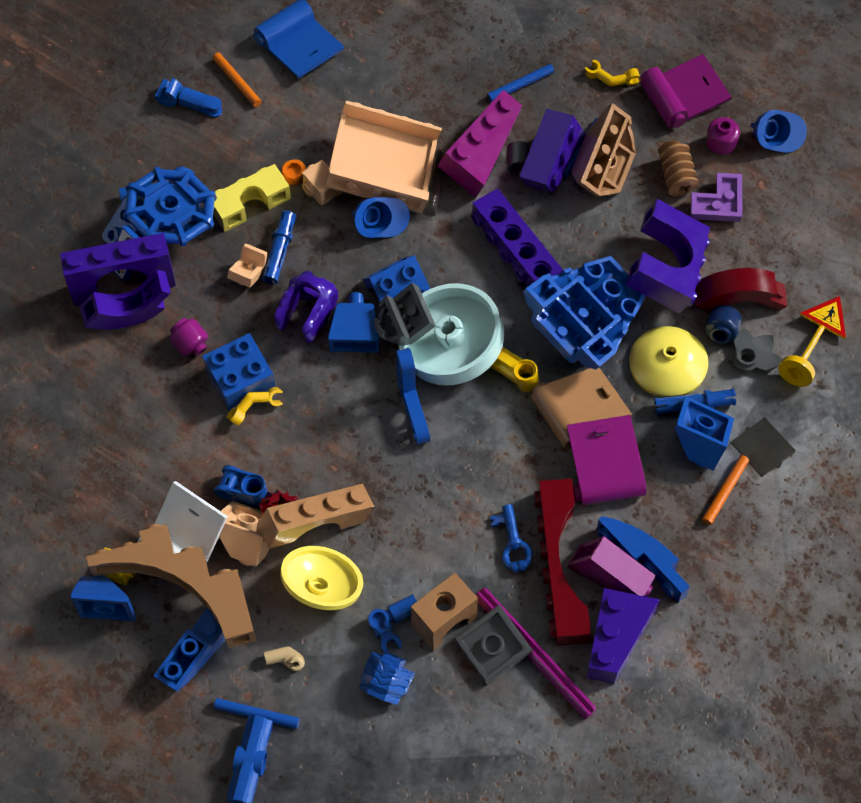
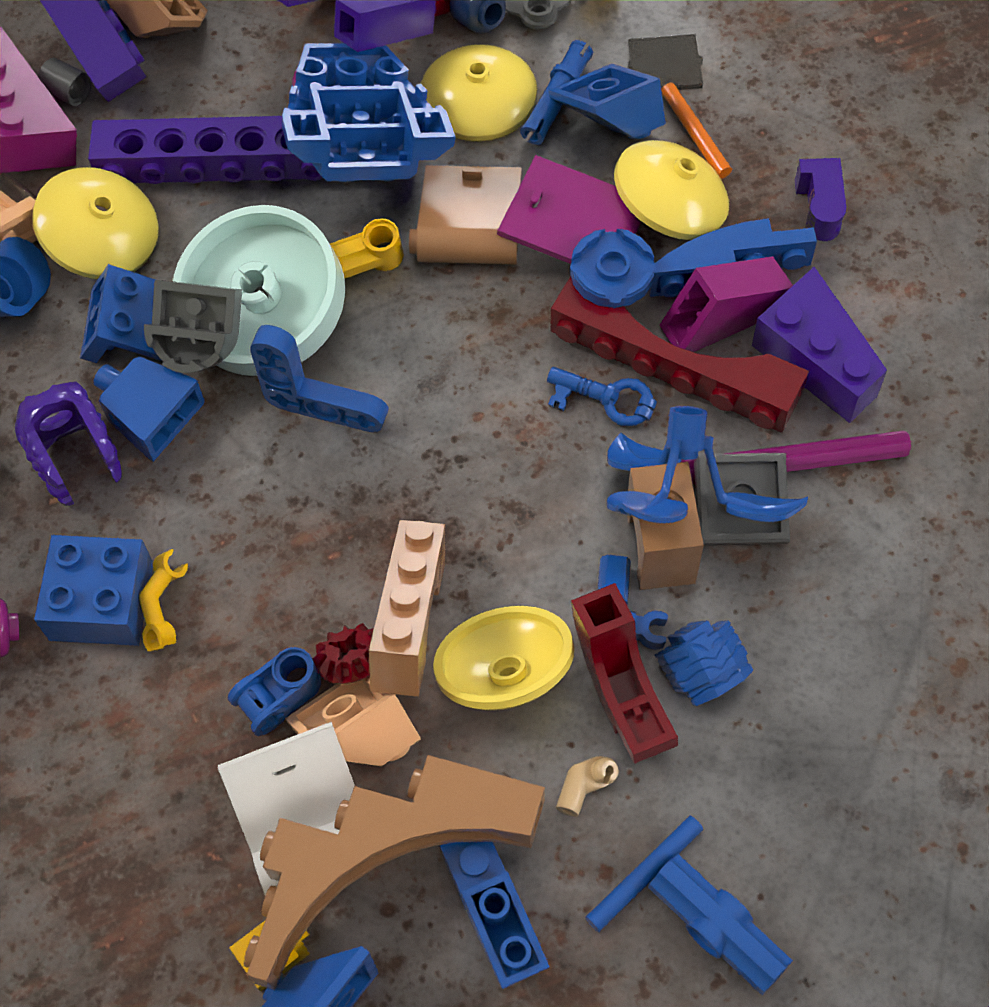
camera: 55 degrees left, 0 degrees up
none -> light yellow dish [32,167,158,279]
none -> blue tile [570,229,655,308]
none -> dark red arch [571,583,678,764]
none -> blue plant [606,406,808,523]
none -> light yellow dish [614,140,729,240]
none -> dark purple leg [795,158,846,241]

